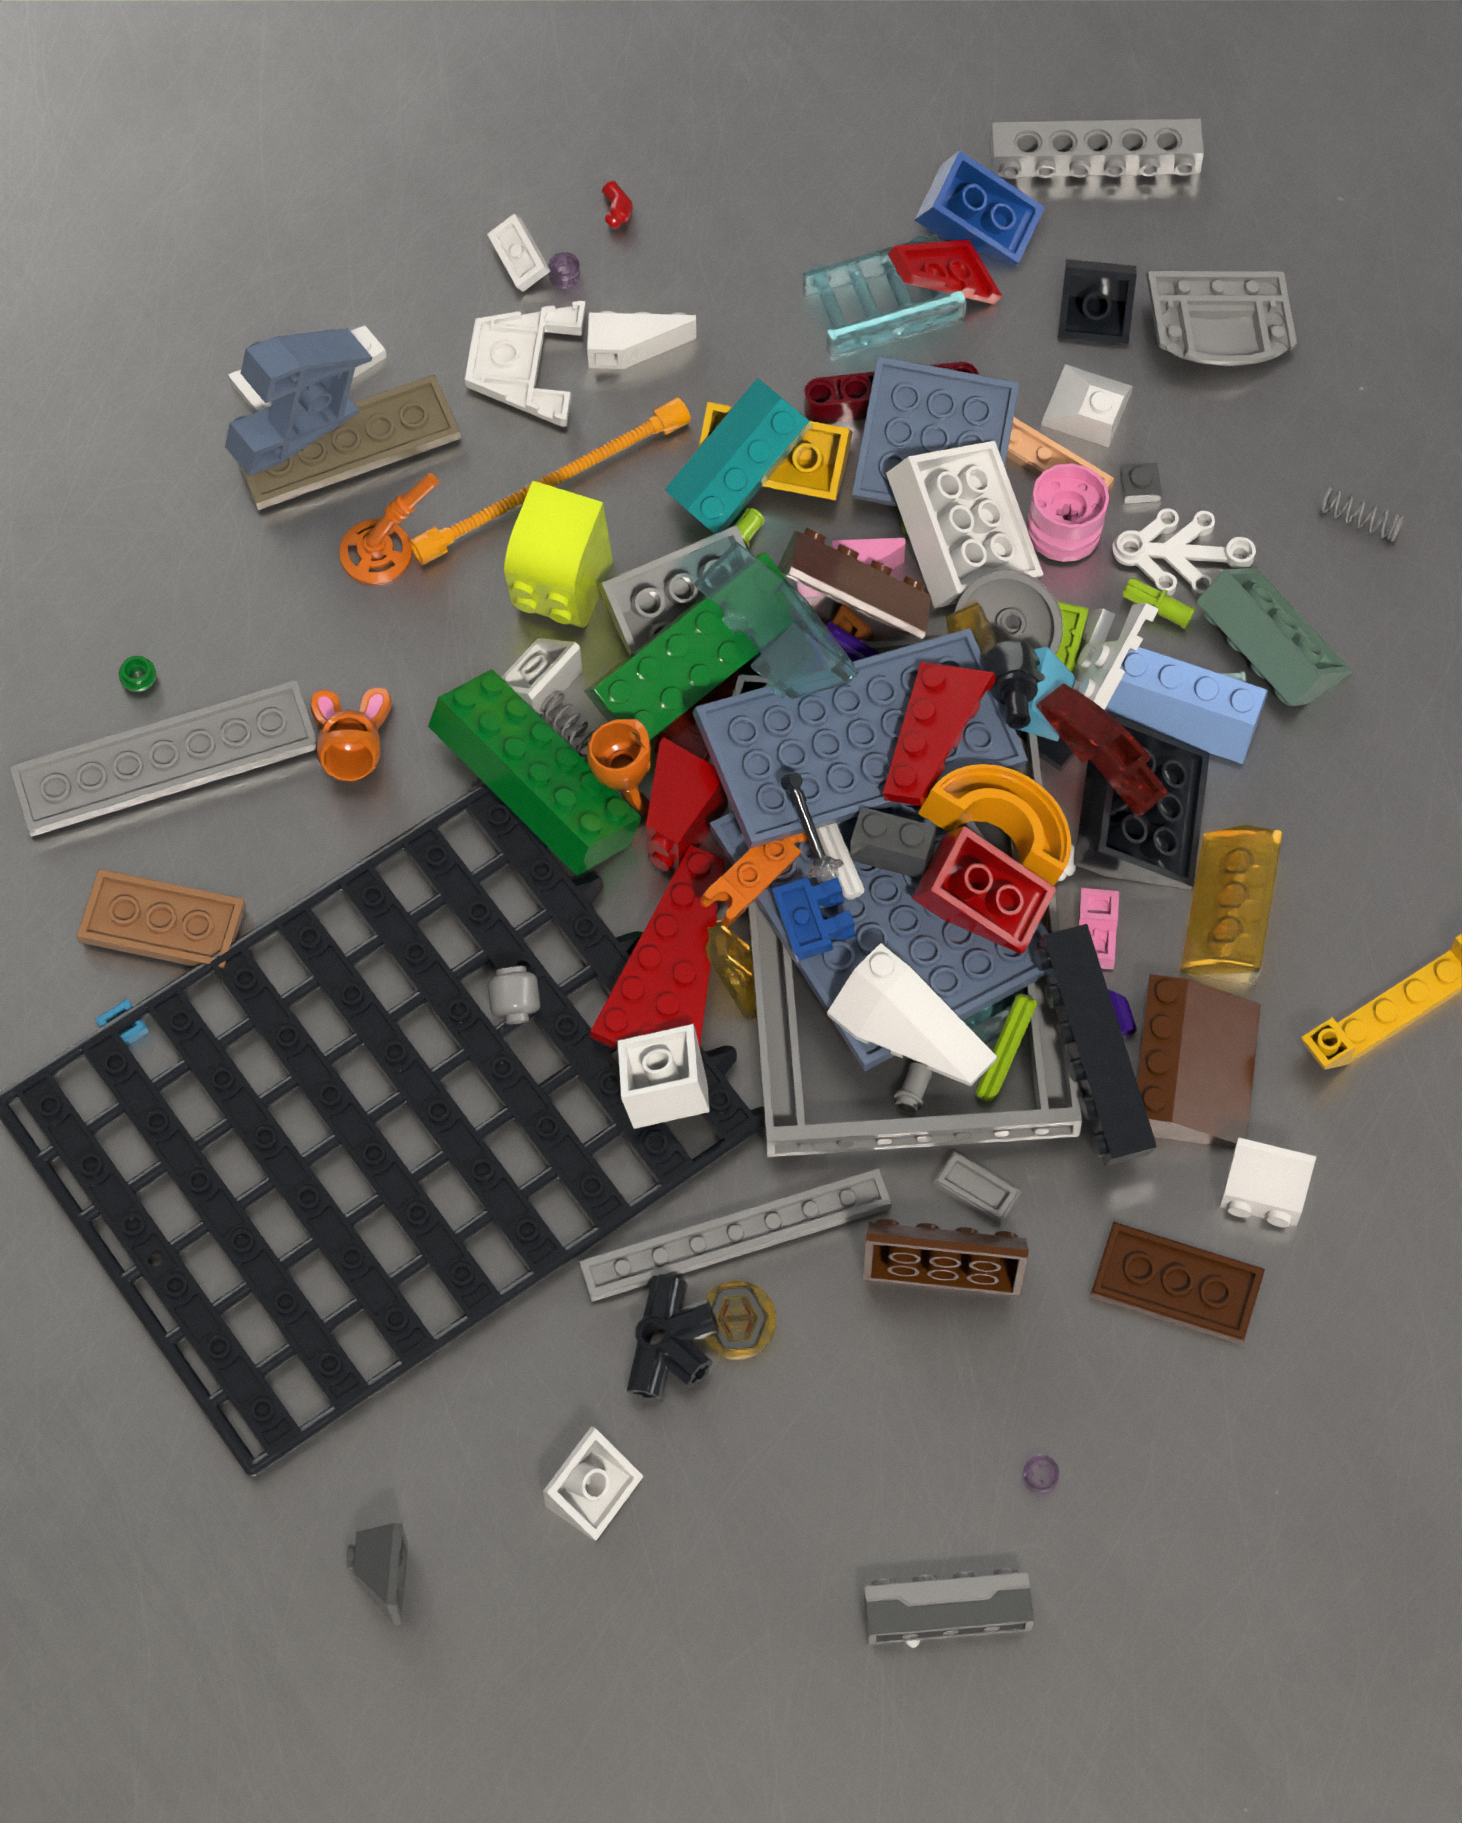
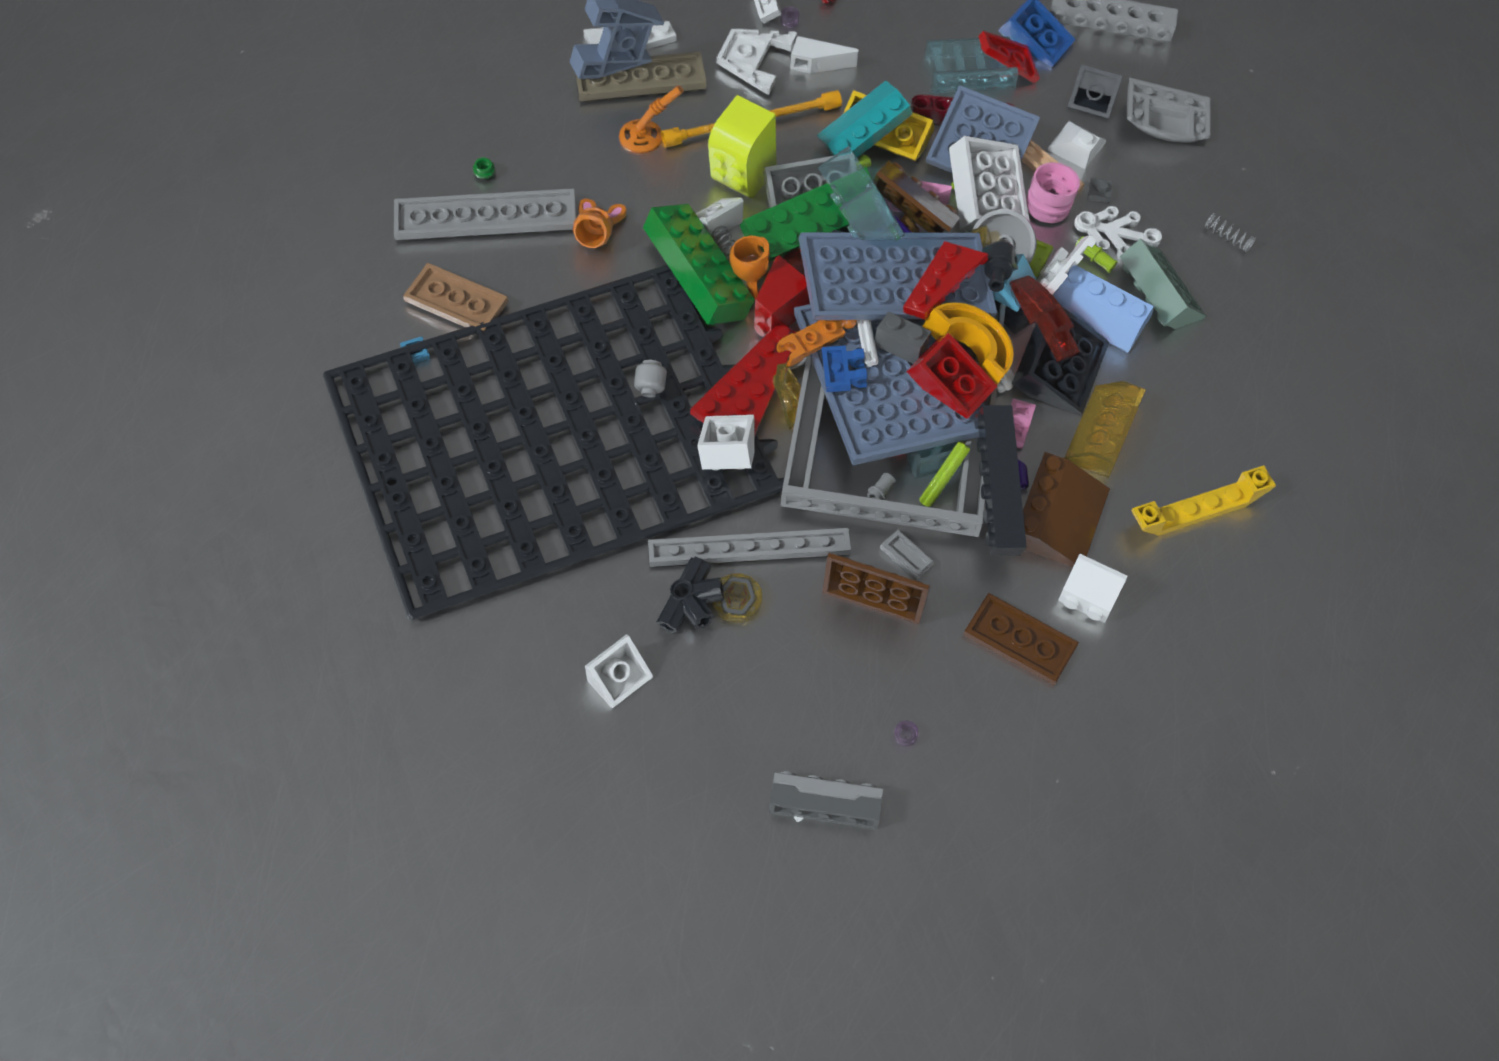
camera: 10 degrees right, 5 degrees down
dark grey slope [347,1523,409,1625] -> none
black piece [781,773,843,883] -> none
white wedge [827,943,997,1086] -> none

